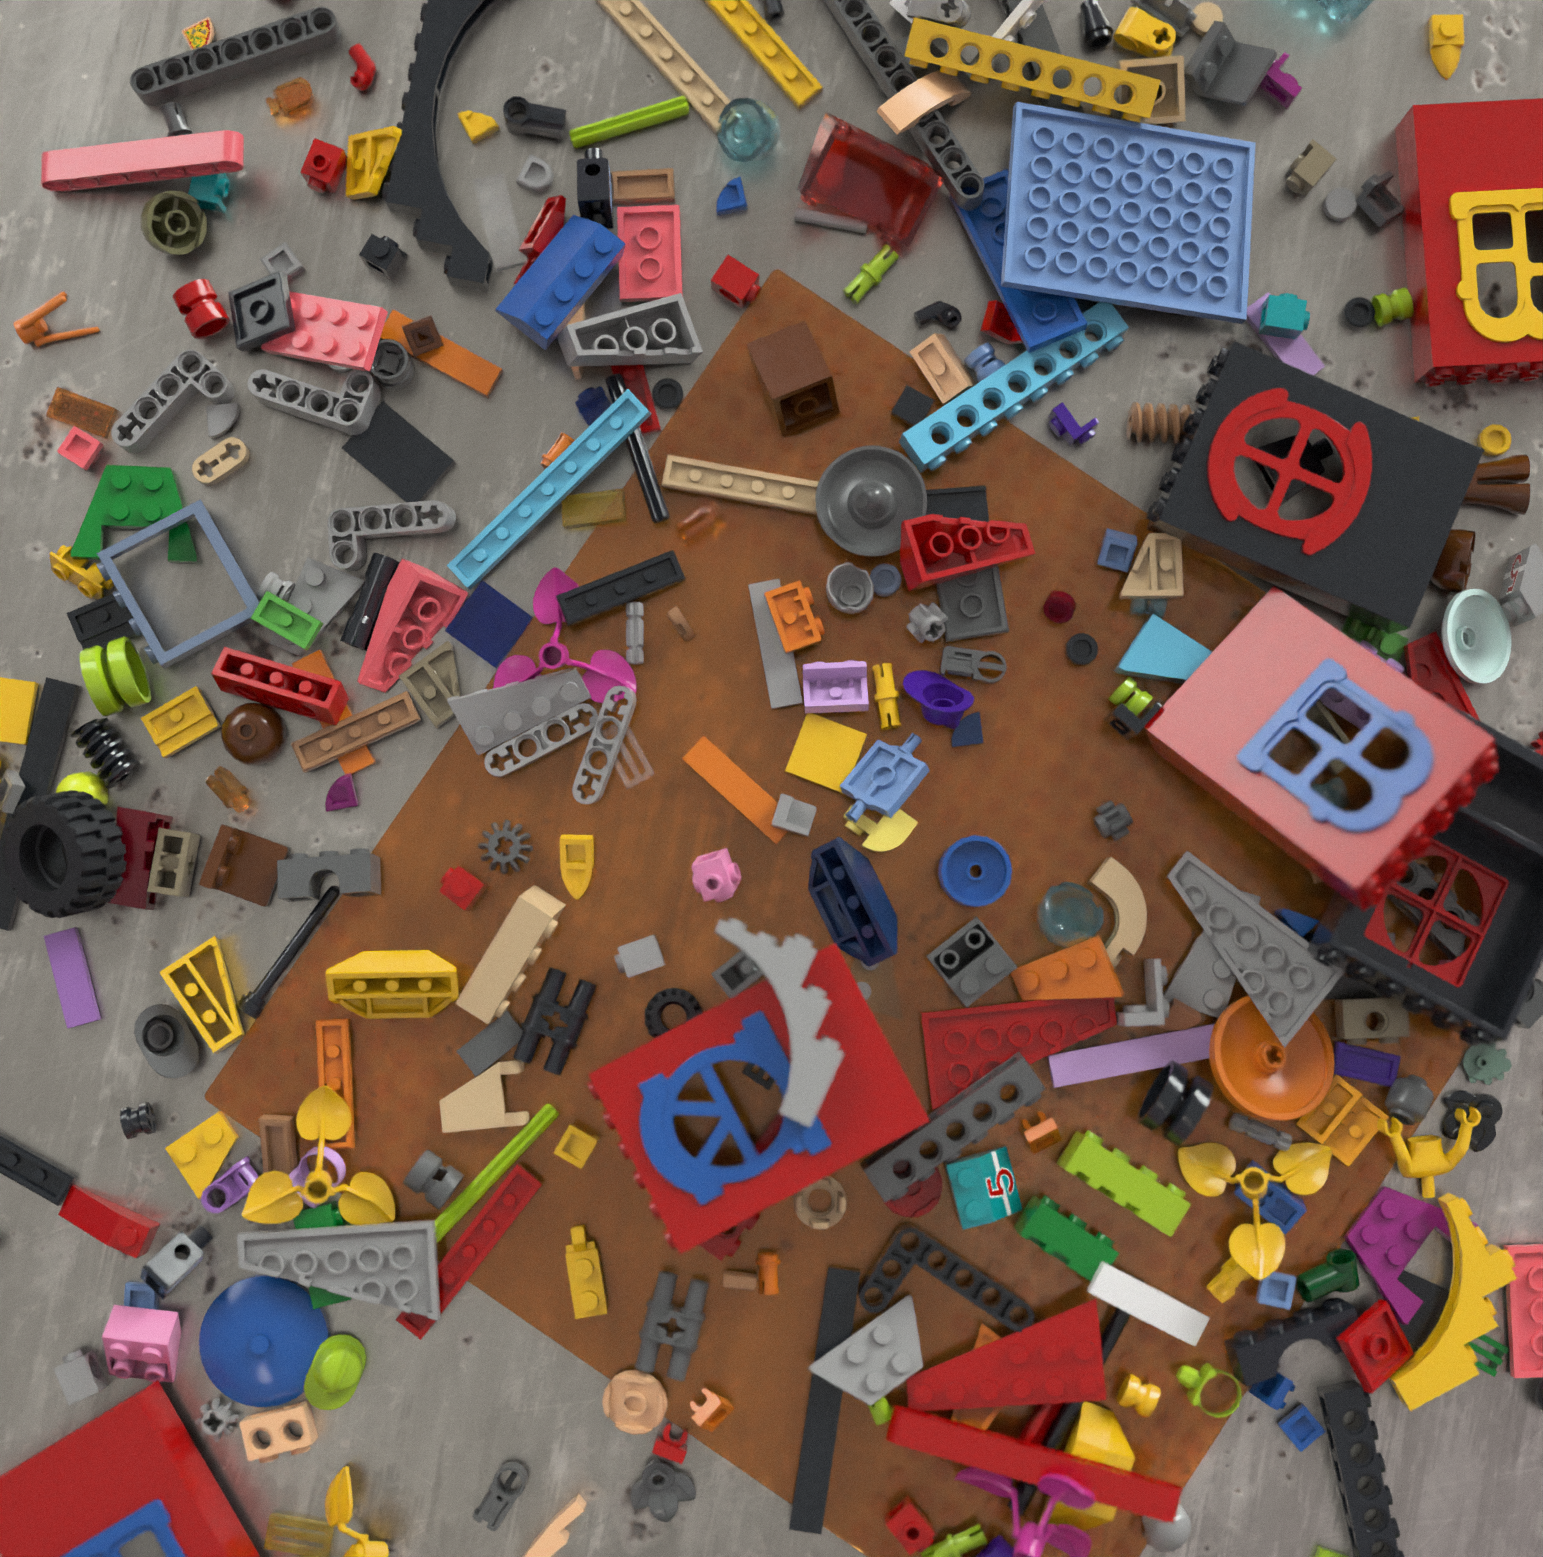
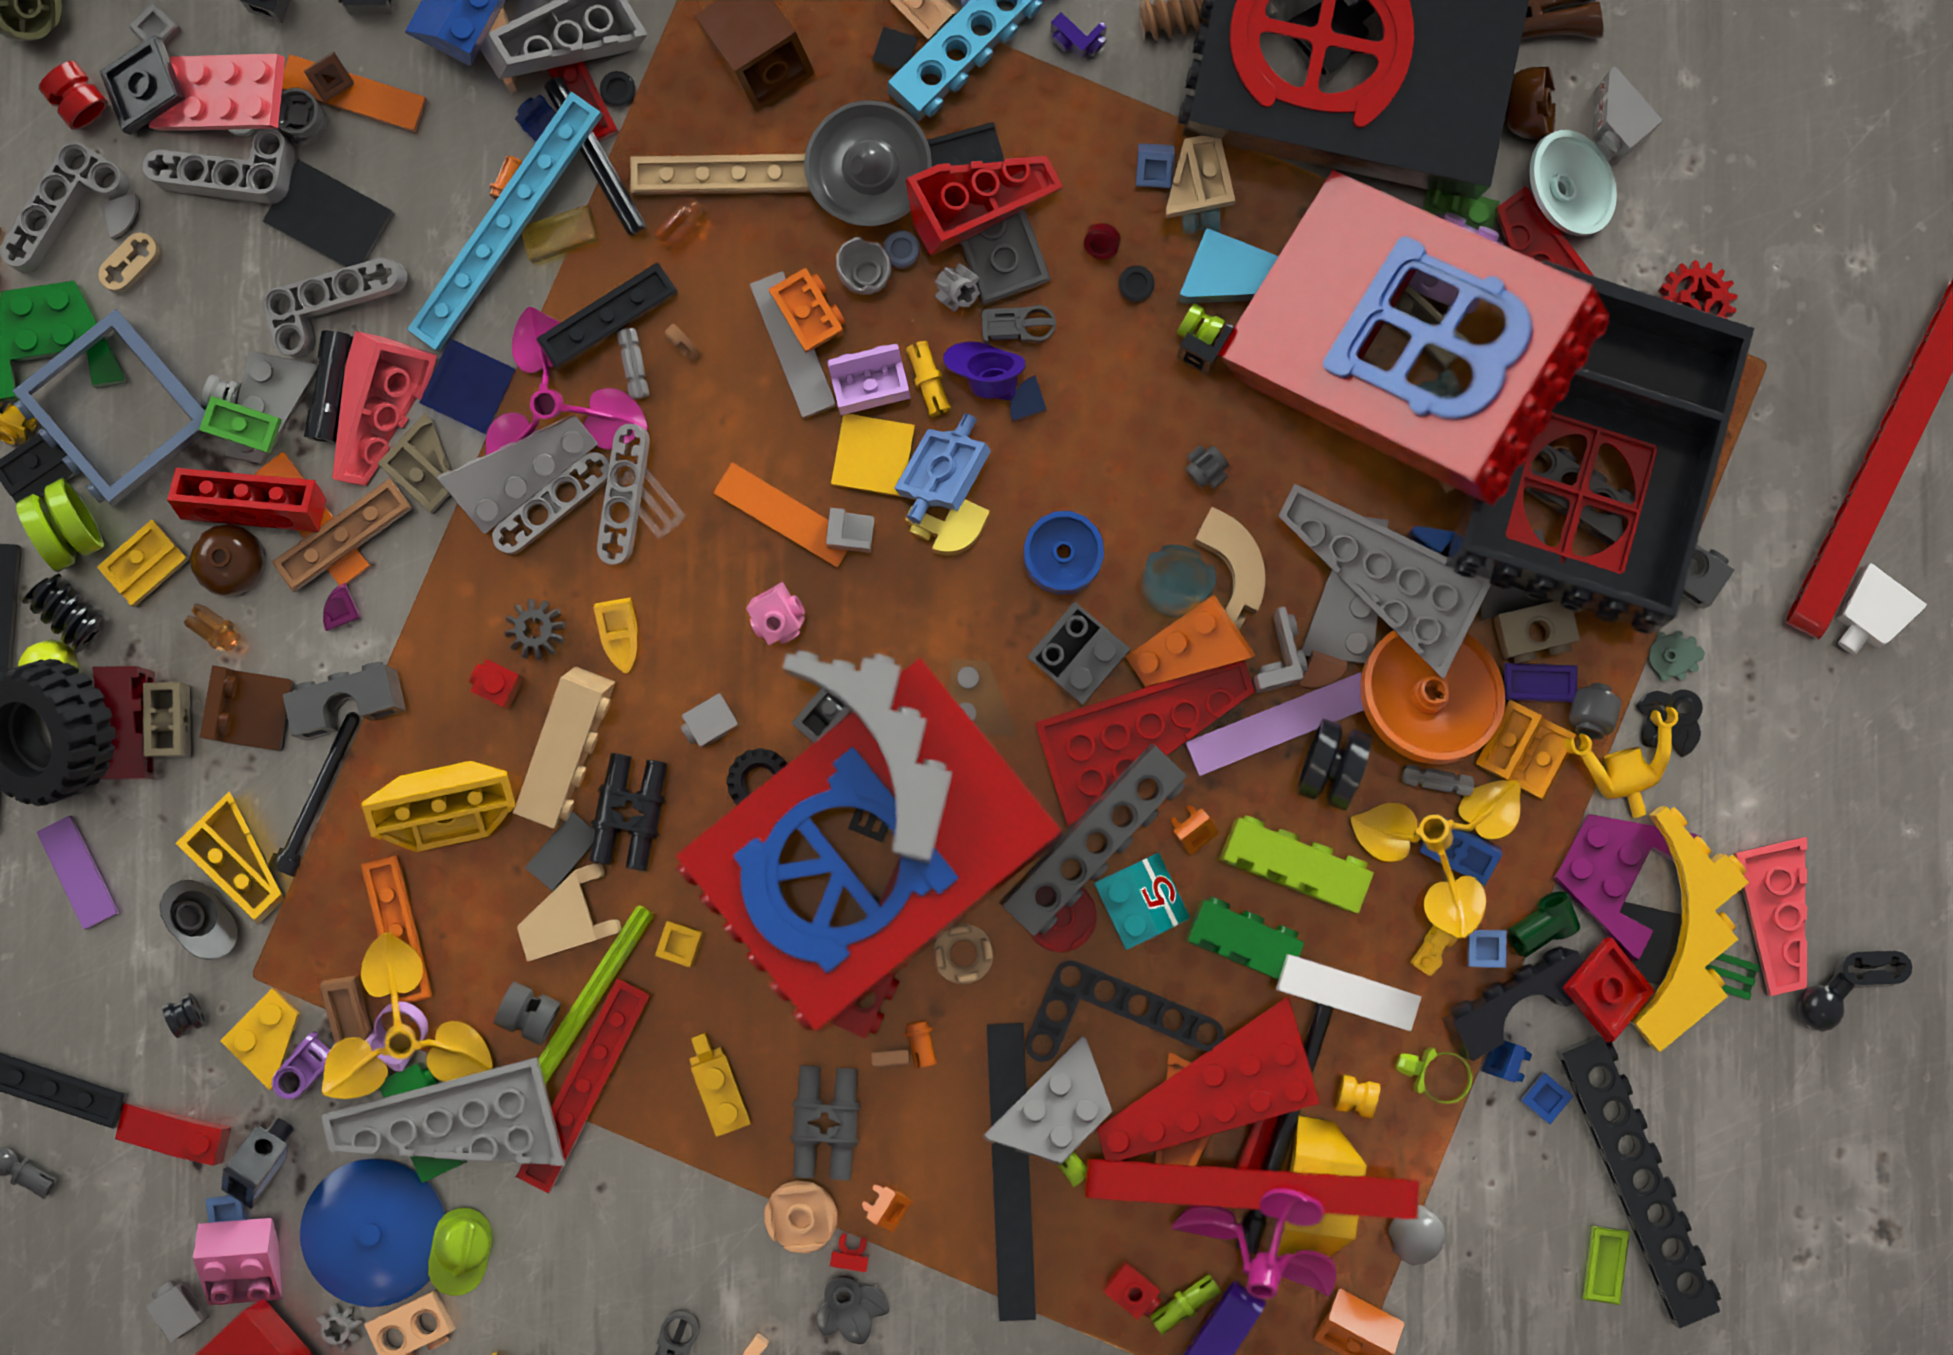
camera: 10 degrees left, 0 degrees up
dark blue wedge [808,837,897,967] -> none

